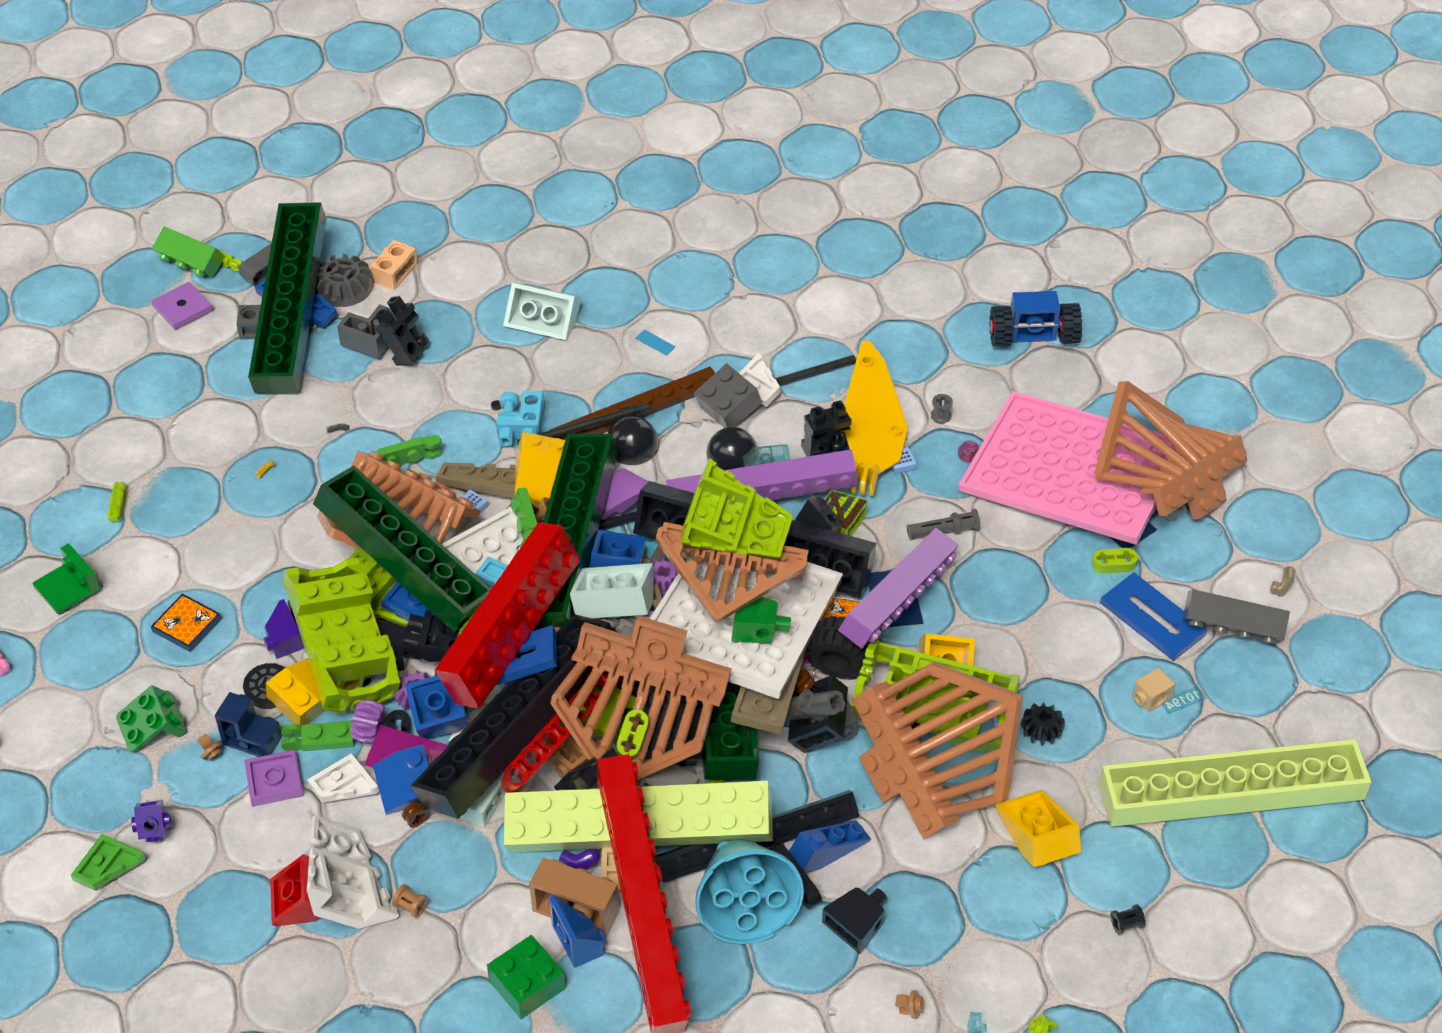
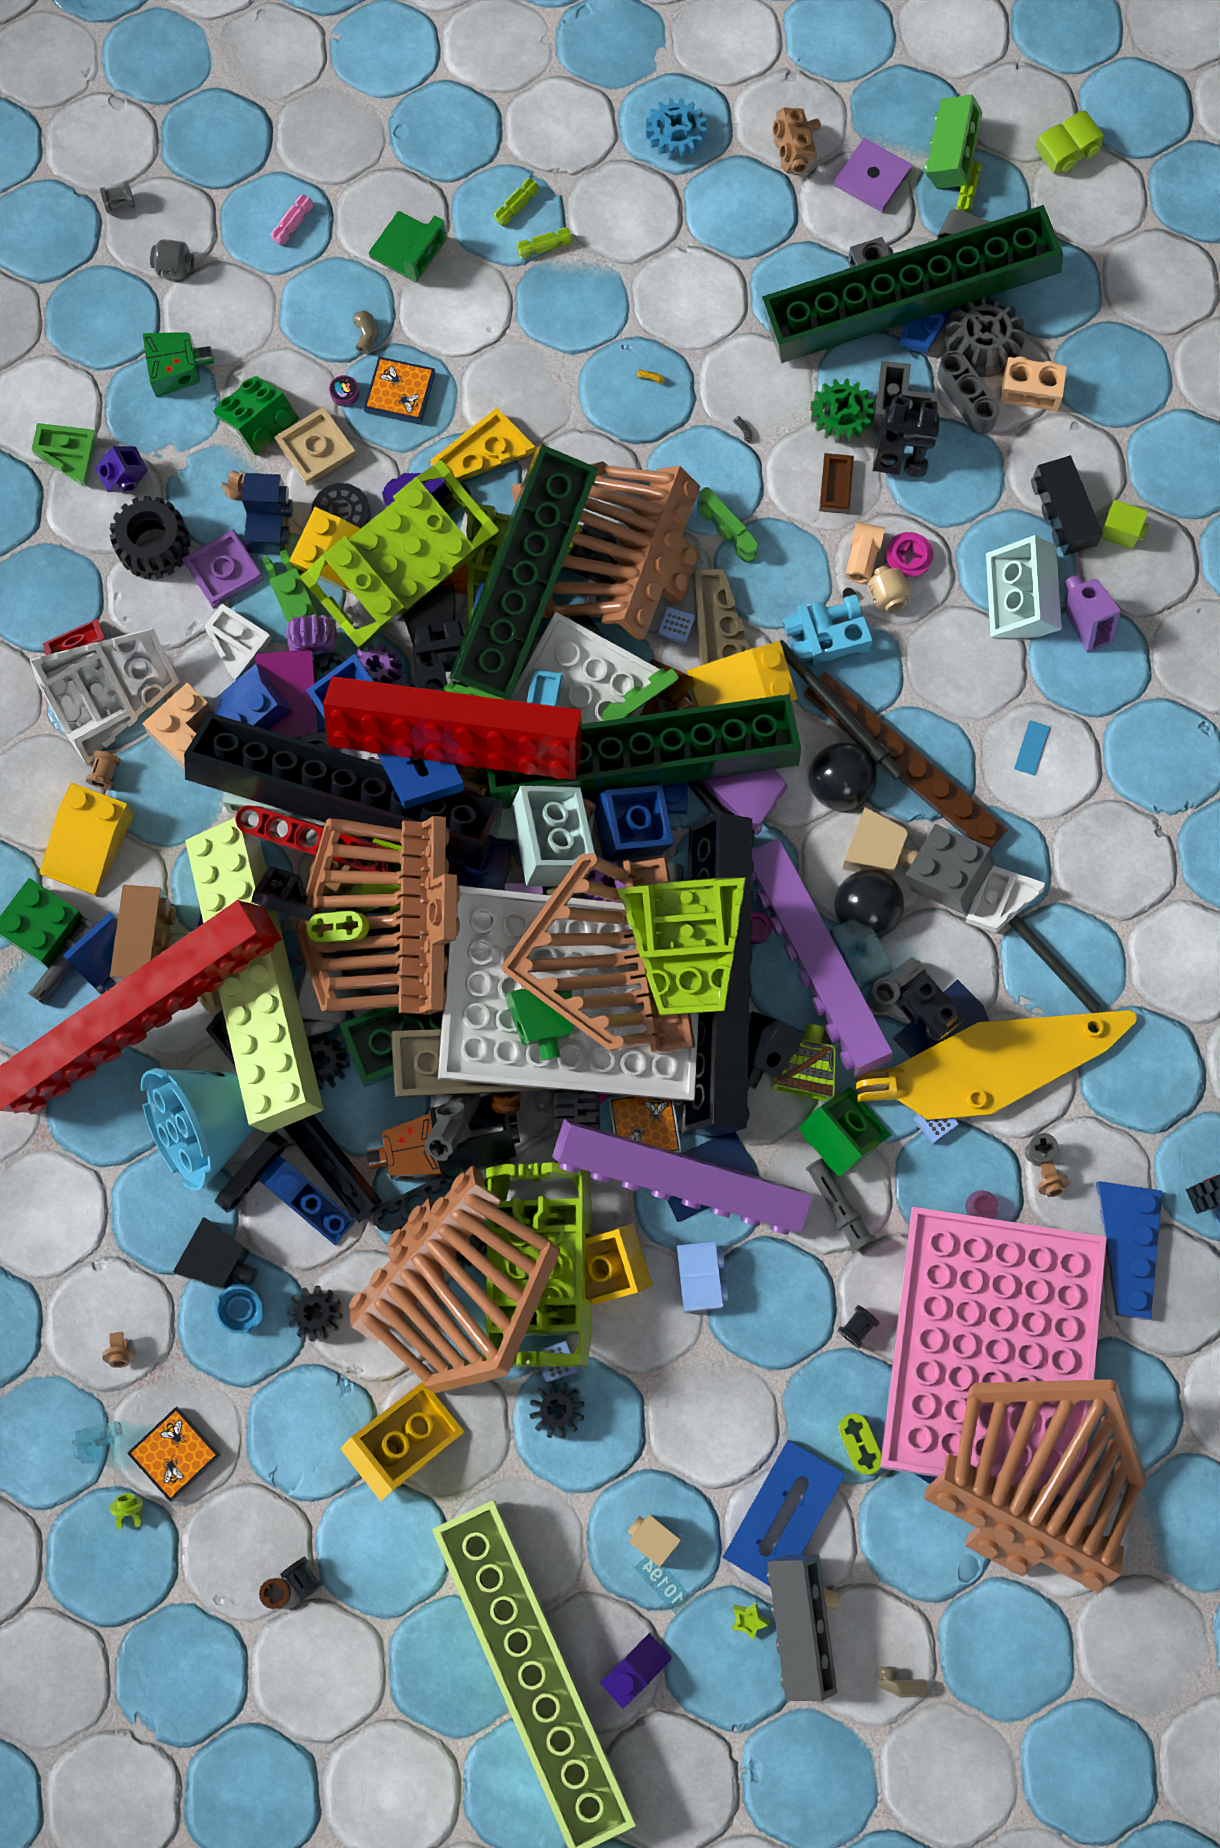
camera: 75 degrees right, 25 degrees up
none -> dark grey pin [28,916,95,1005]
none -> yellow slope [39,782,135,897]
none -> black tyre [109,496,191,579]
none -> tile [127,1407,222,1502]
none -> green torso [142,332,214,397]
none -> light nougat brick [142,683,213,770]
none -> dark azure hair [215,1283,265,1333]
none -> reddish brown bush [259,1578,291,1609]
none -> tan plate [274,407,356,486]
none -> black gear [287,1285,343,1342]
none -> tile [329,375,359,406]
none -> dark tan arm [353,310,378,354]
none -> dark orange torso [366,1114,443,1180]
none -> black beam [373,1175,456,1234]
none -> yellow wing [430,407,536,482]
none -> lime axle [493,178,539,226]
none -> dark purple slope [600,1633,672,1709]
none -> dark azure gear [646,98,707,159]
none -> light blue brick [676,1242,728,1312]
none -> lime piece [731,1602,770,1640]
none -> medium nougat brick [772,107,821,174]
none -> green slope [797,1087,892,1177]
none -> green gear [810,378,875,442]
none -> reddish brown tile [819,453,854,514]
none -> black bush [837,1305,880,1349]
none -> tan torso [842,807,918,877]
none -> light nougat piece [845,521,885,584]
none -> tan head [867,566,911,613]
none -> dark grey piece [867,957,927,1013]
none -> dark pink gear [885,532,933,578]
none -> dark grey beam [937,351,999,434]
none -> black brick [1031,455,1103,556]
none -> lime brick [1035,110,1105,174]
none -> medium nougat plate [1037,1161,1070,1197]
none -> medium lavender torso [1064,575,1121,652]
none -> blue wing [1096,1181,1163,1320]
none -> lime brick [1101,499,1149,549]

